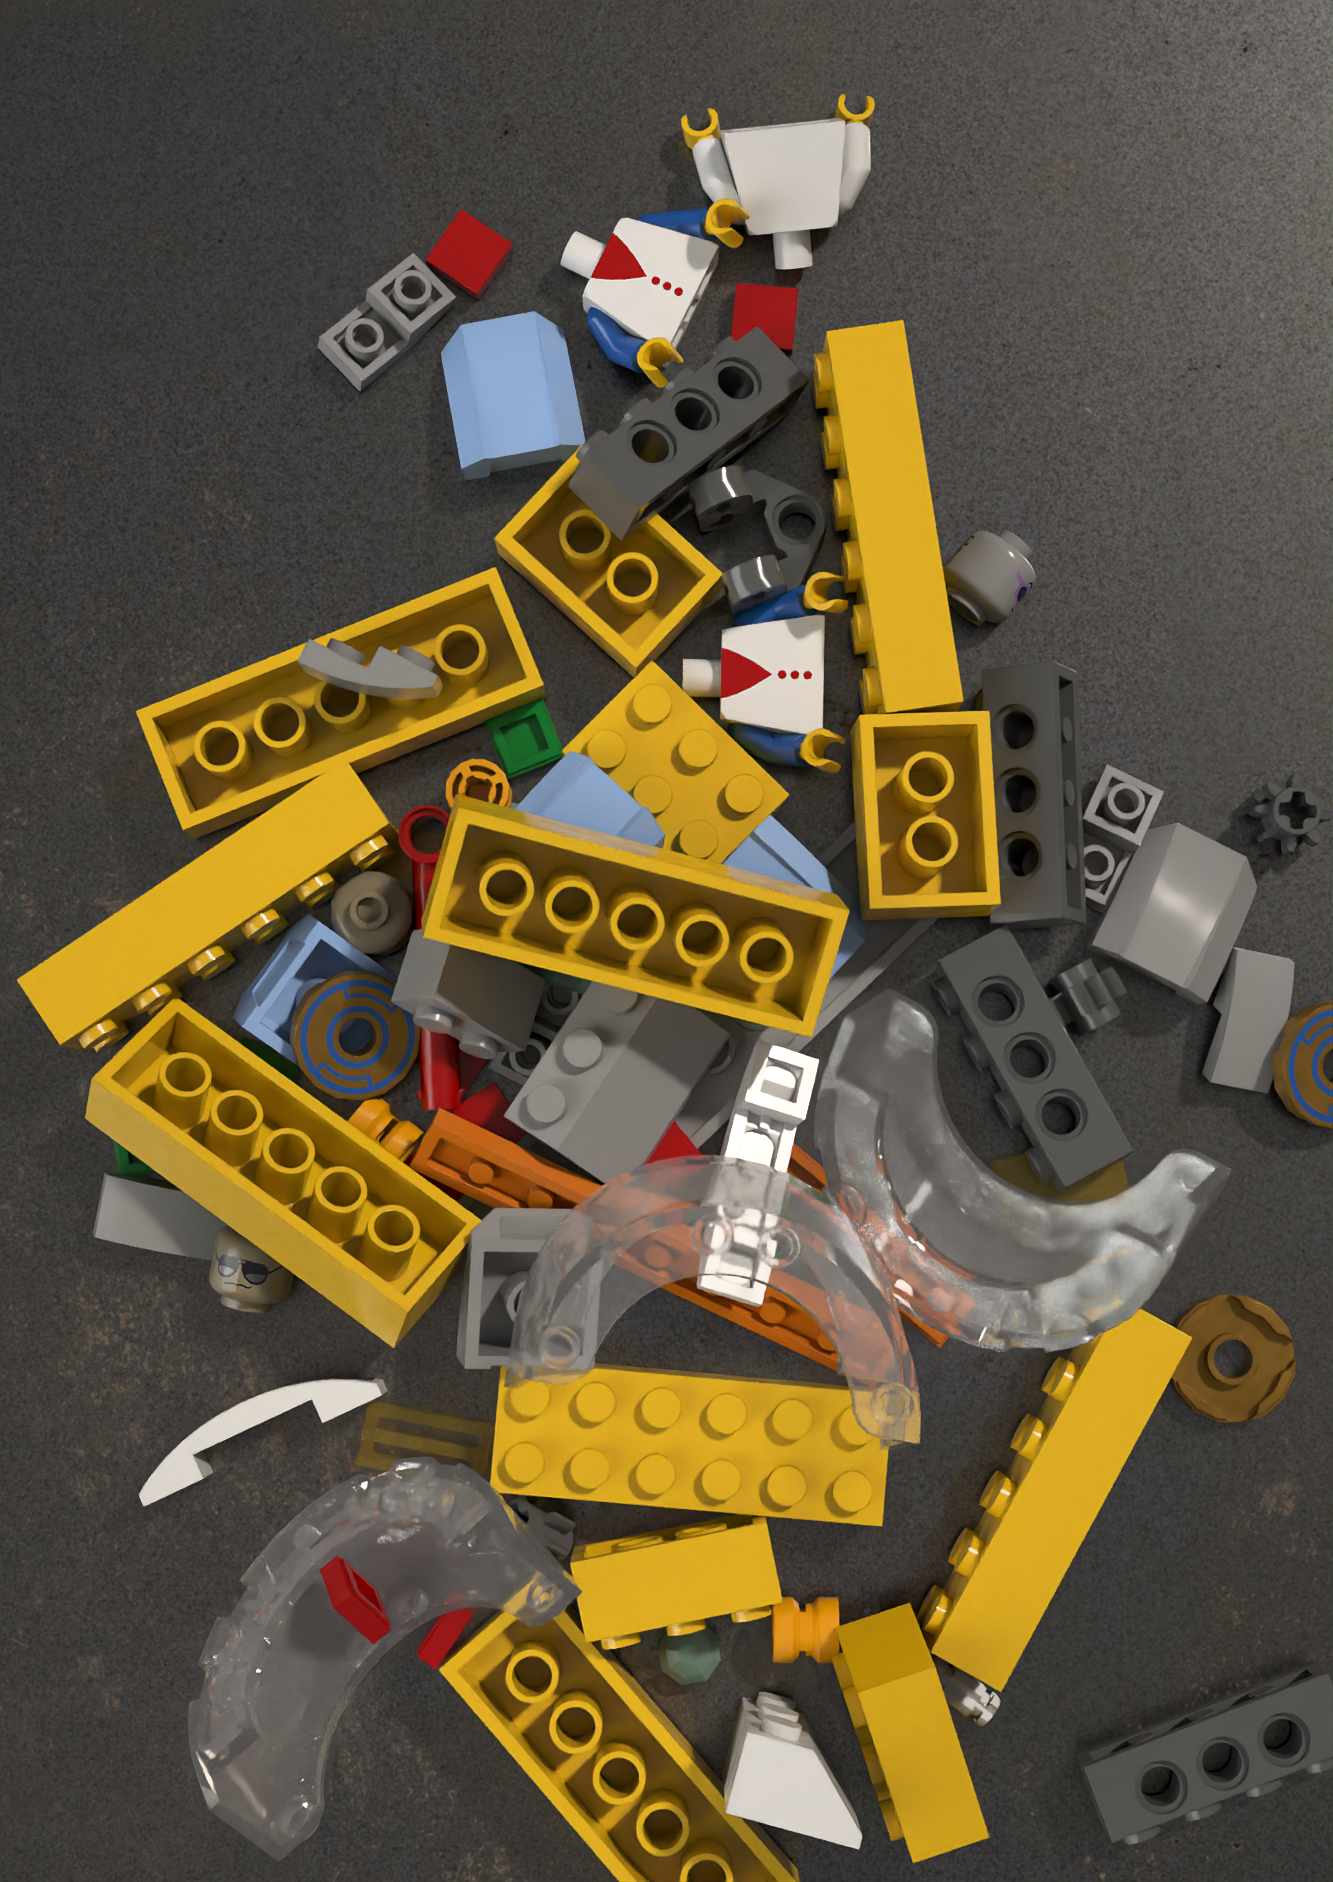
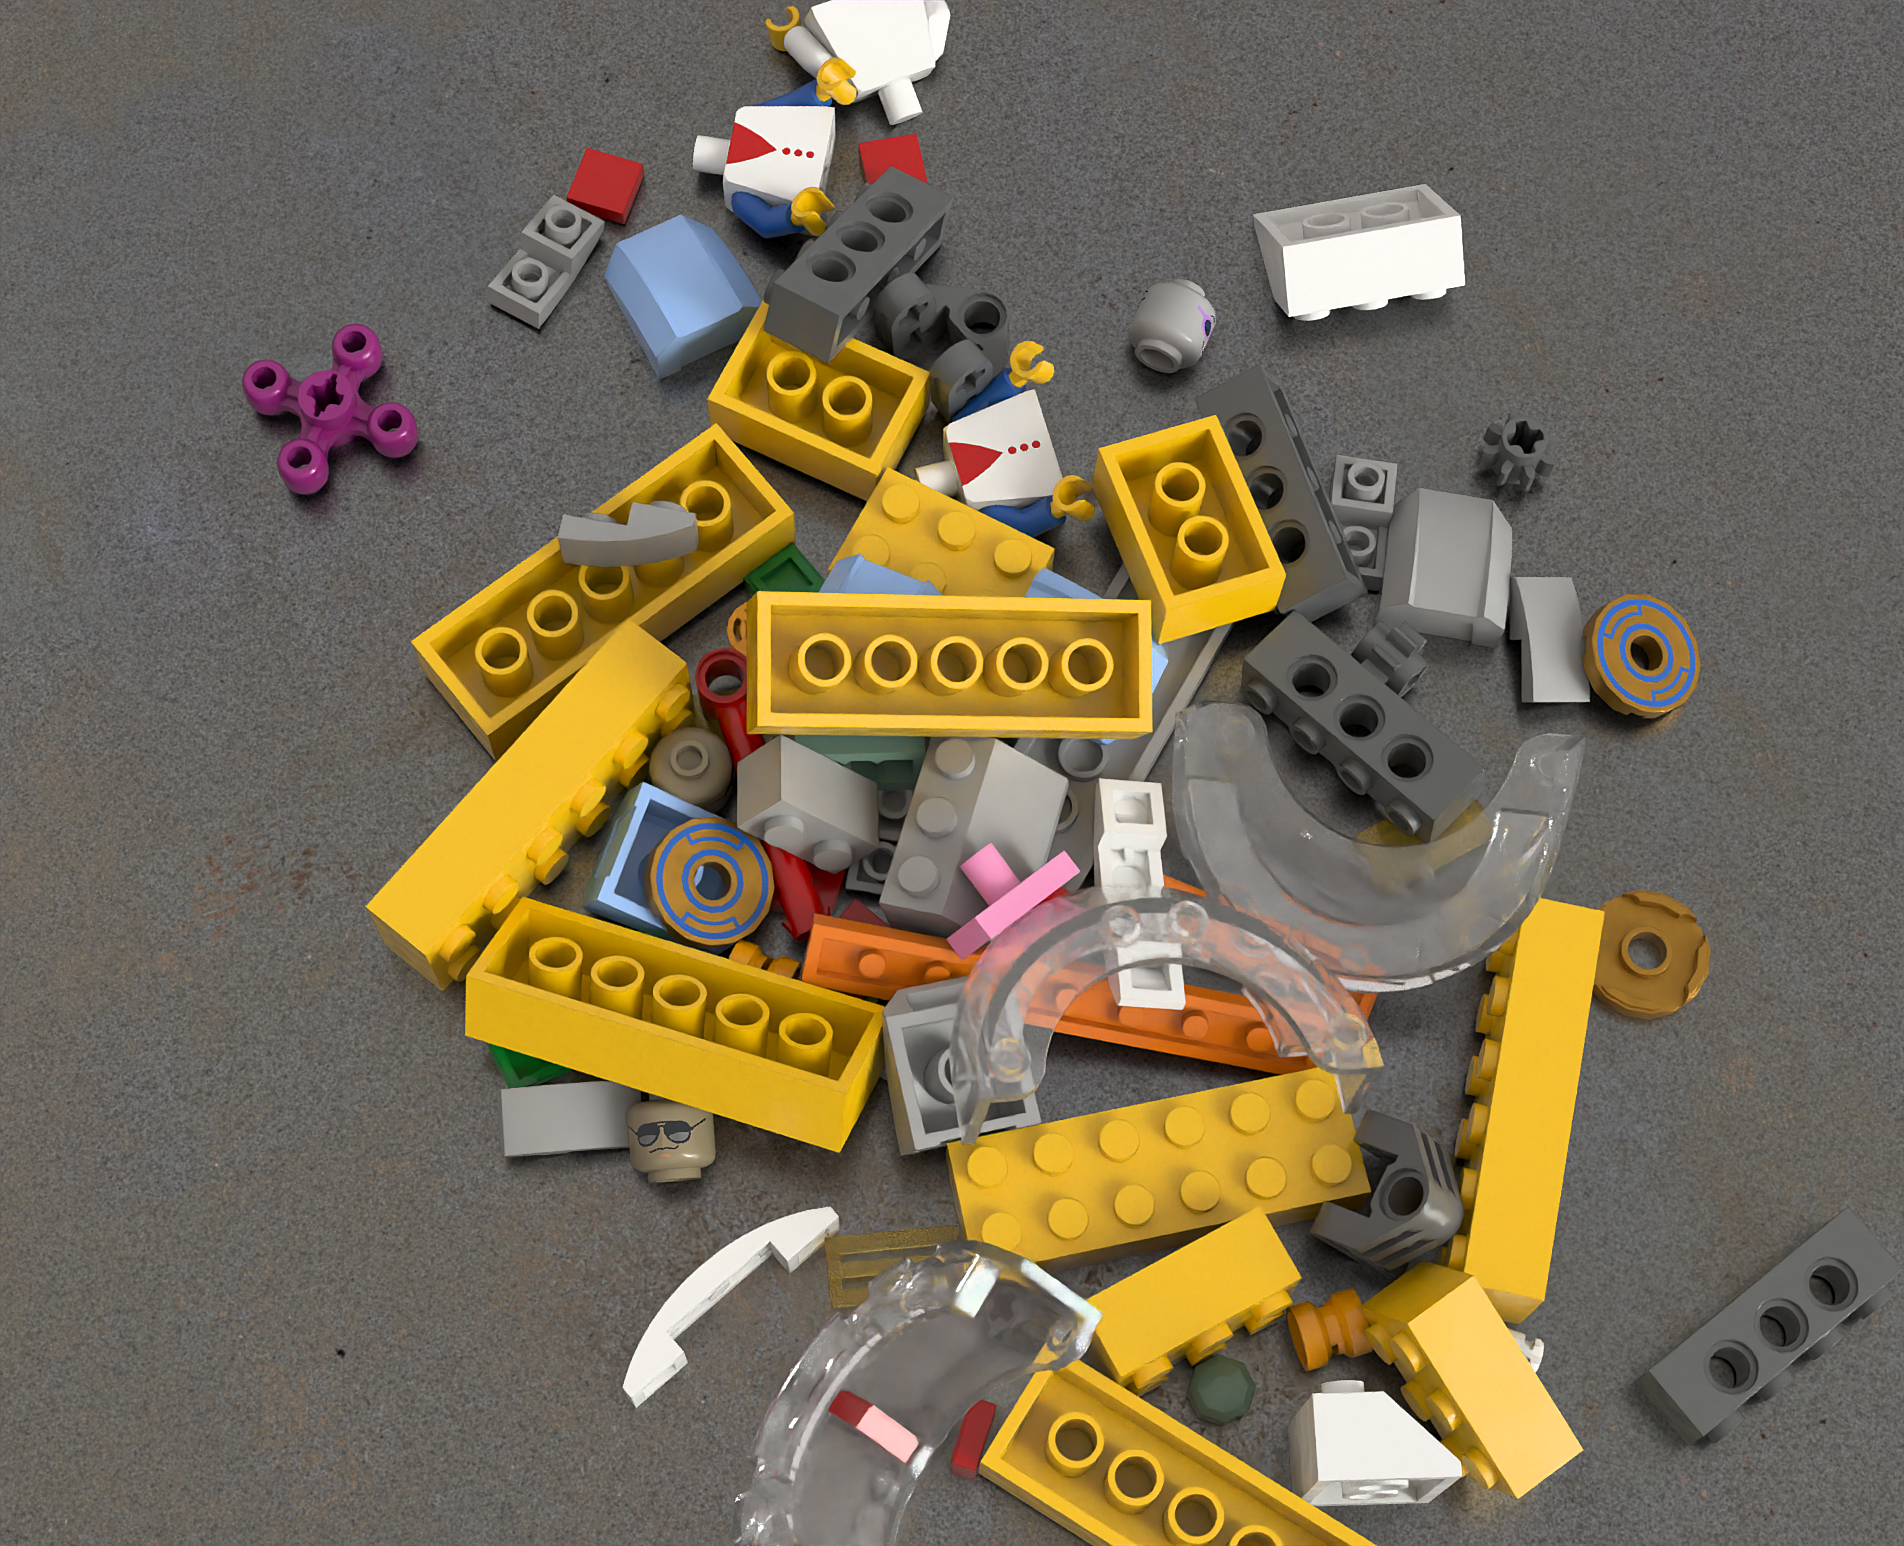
camera: 20 degrees left, 15 degrees down
yellow brick [811,320,964,715] -> none
none -> magenta gear [242,323,419,495]
none -> bright pink tile [946,843,1080,960]
none -> white slope [1253,184,1465,321]
none -> dark grey piece [1310,1109,1464,1280]

